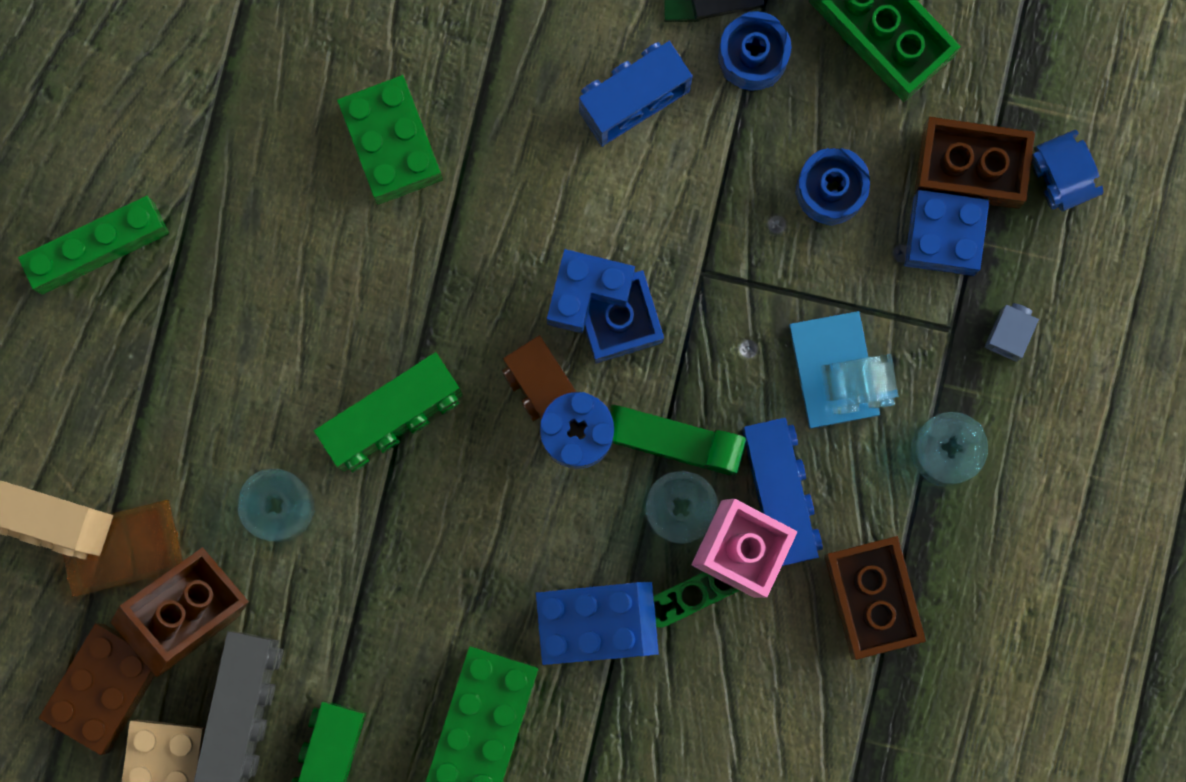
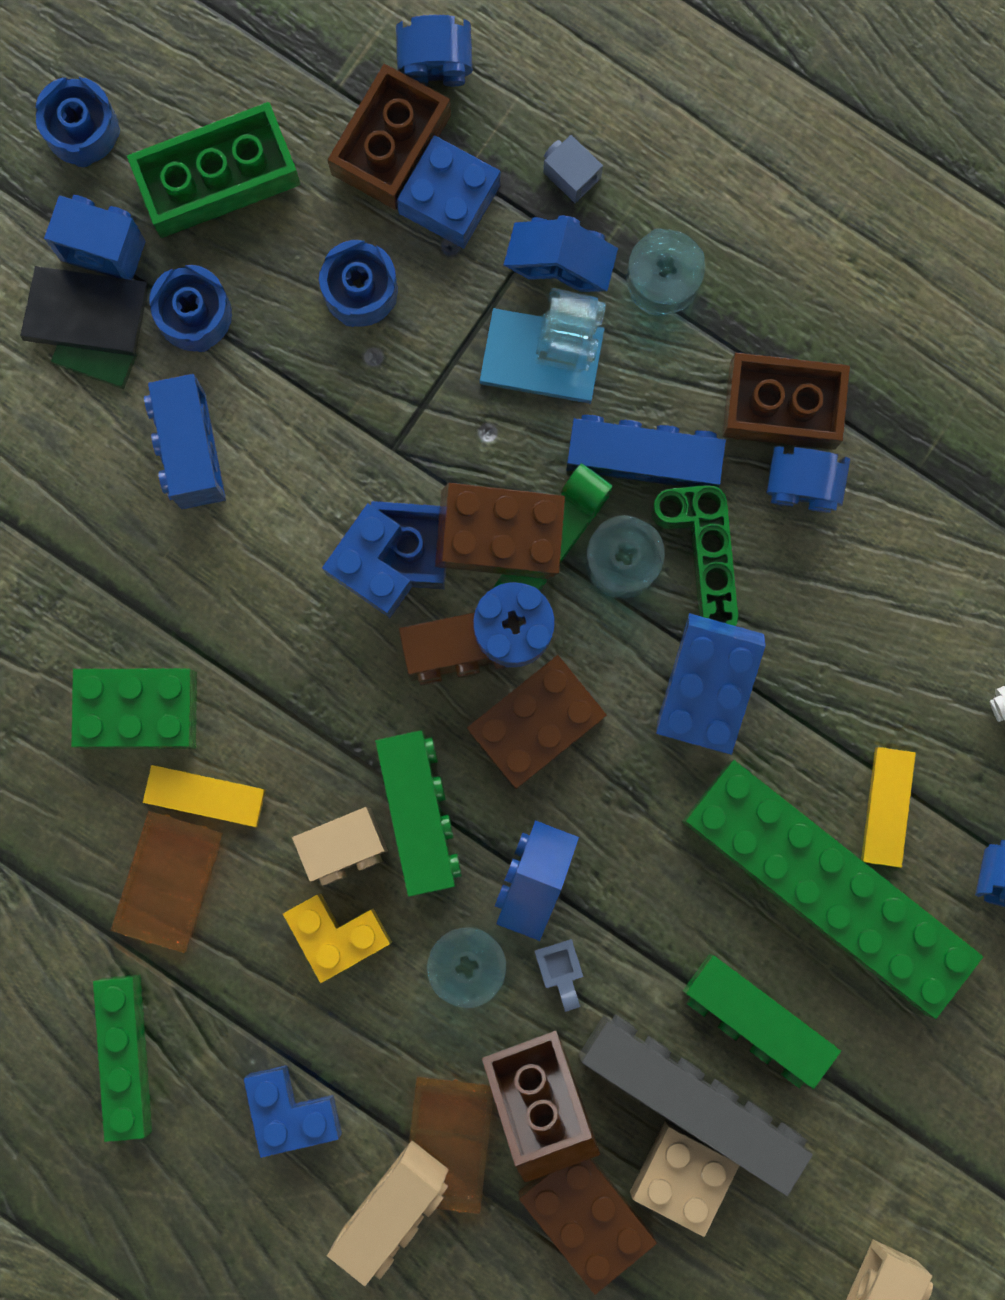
camera: 70 degrees left, 0 degrees up
bright pink brick [691,499,797,598] -> none
none -> clear orange piece [110,811,223,953]
none -> yellow tile [143,765,266,827]
none -> blue brick [244,1065,342,1158]
none -> yellow brick [283,894,392,983]
none -> tan brick [292,807,388,886]
none -> reddish brown brick [435,483,565,579]
none -> reddish brown brick [467,655,607,790]
none -> blue brick [495,820,579,941]
none -> blue brick [503,215,618,292]
none -> sand blue plate [535,939,583,1012]
none -> blue brick [766,446,850,513]

